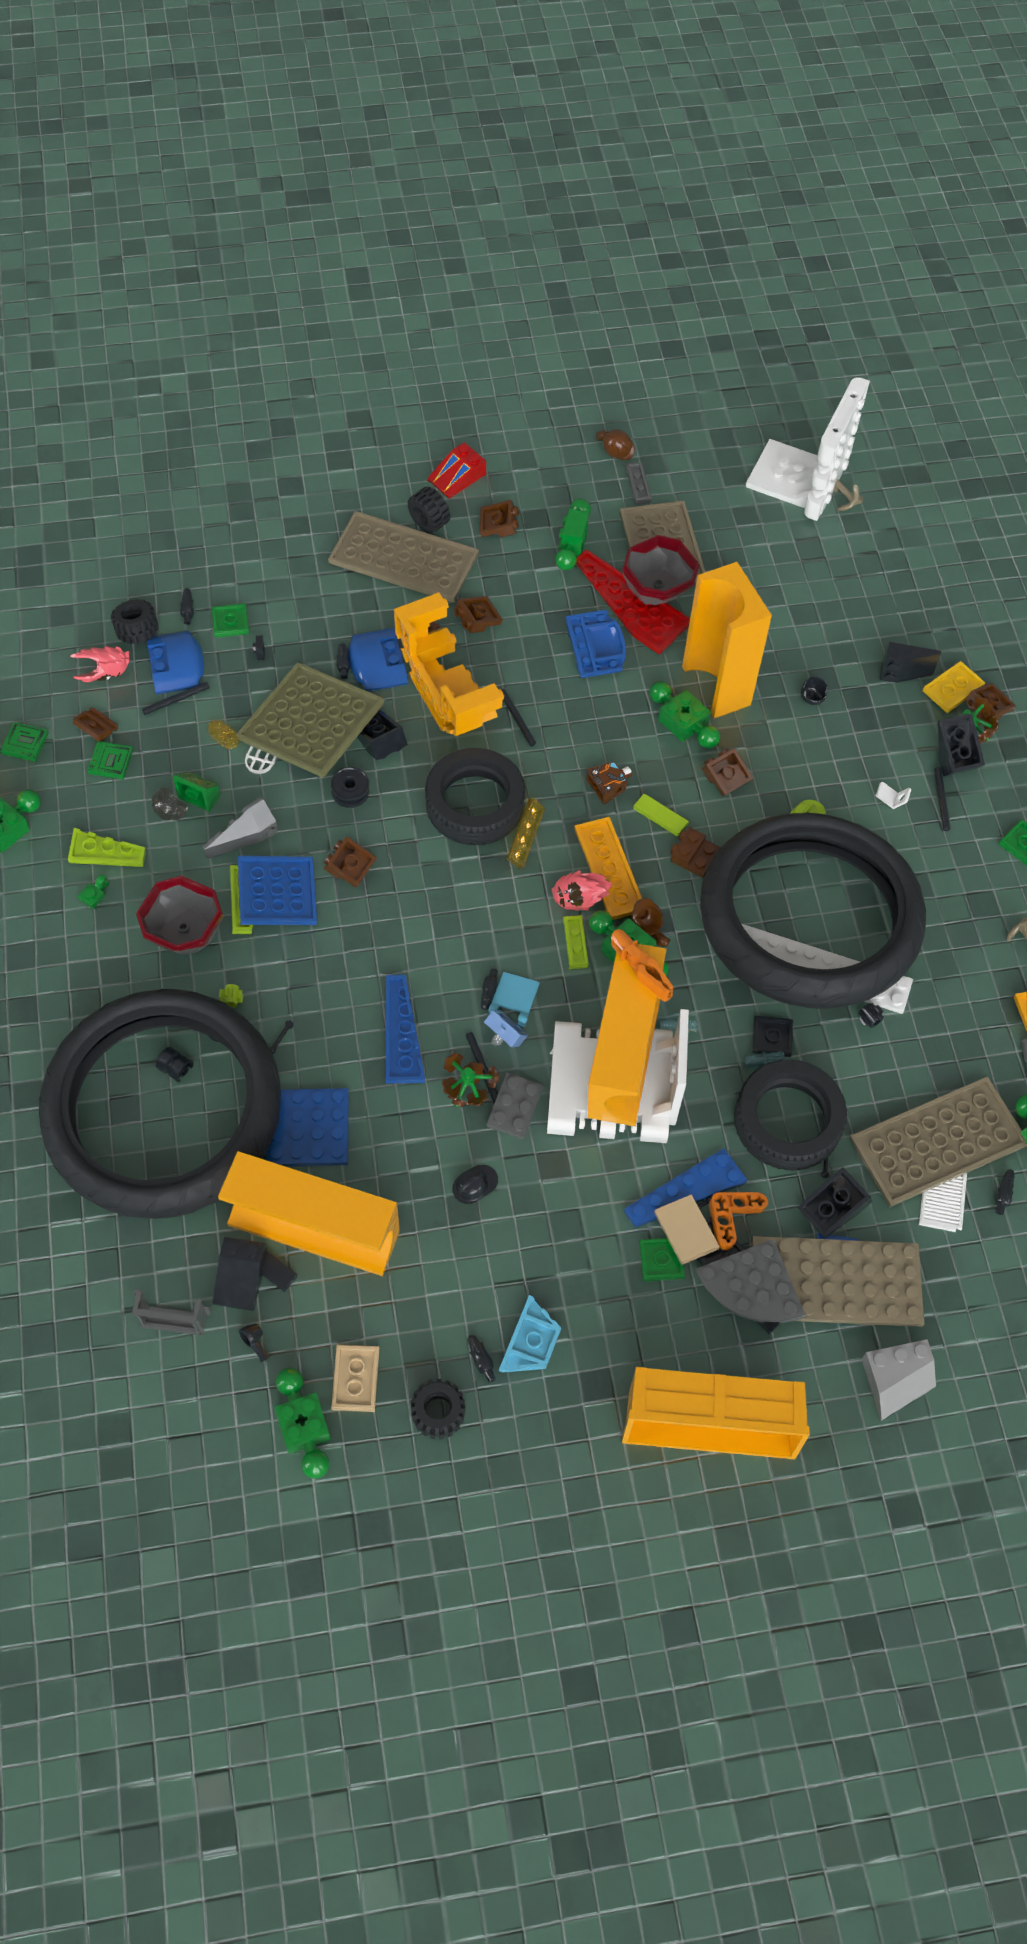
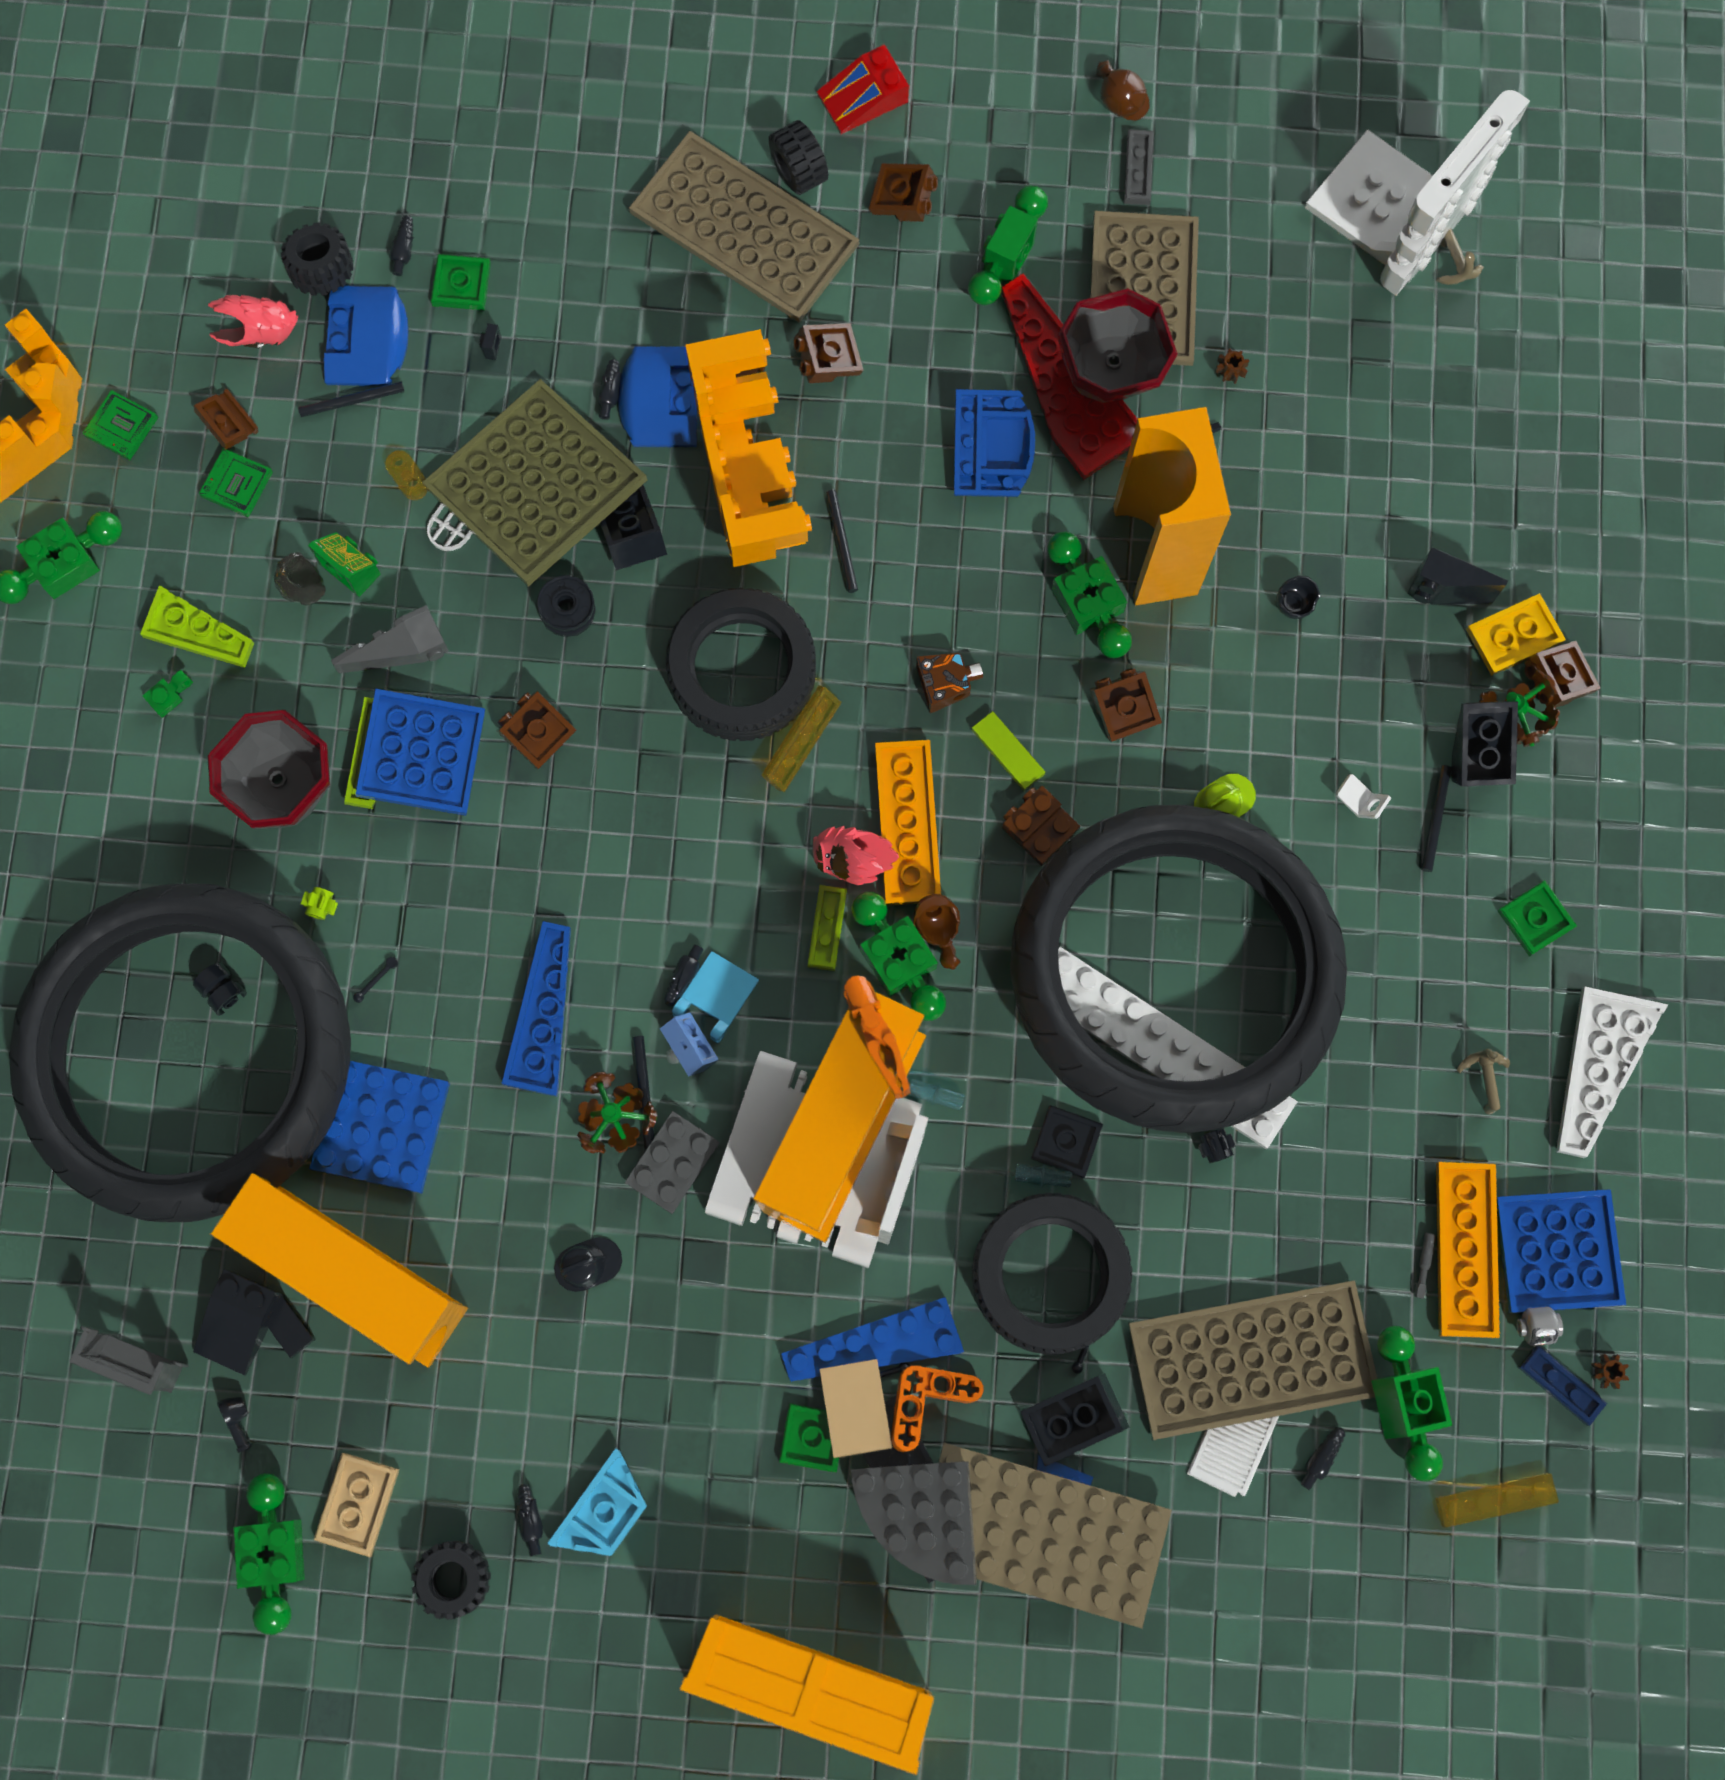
camera: 15 degrees right, 15 degrees up
light grey wedge [862,1339,936,1421] -> none

